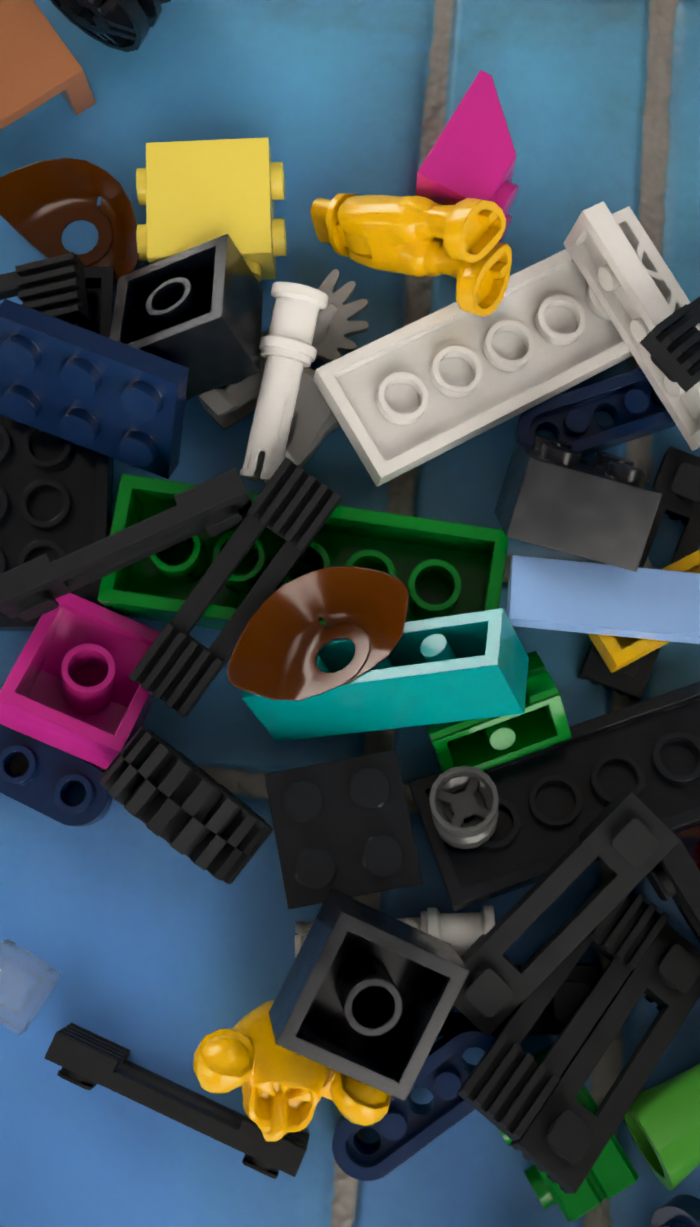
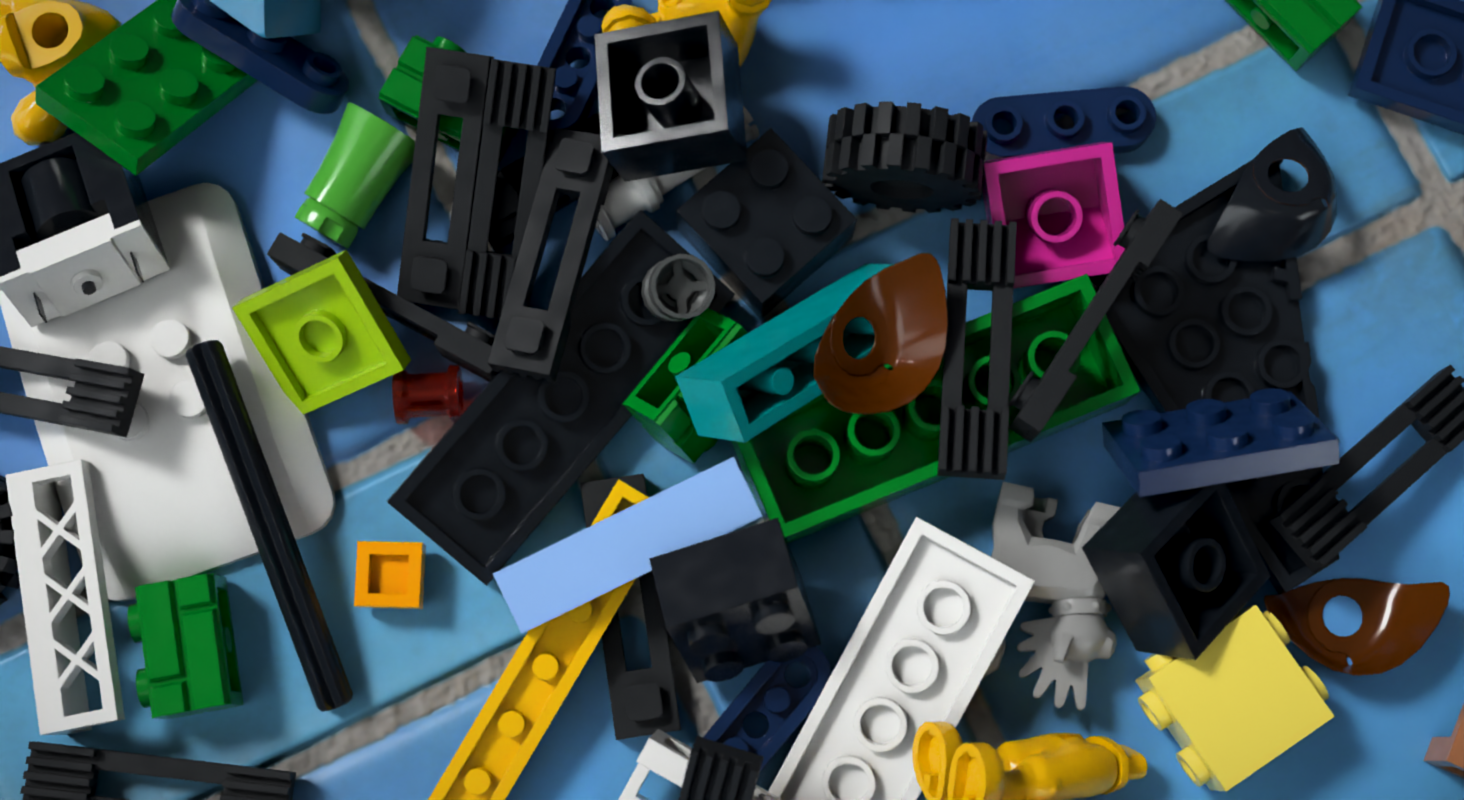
camera: 140 degrees right, 0 degrees up
white pin [239,282,329,483] -> none

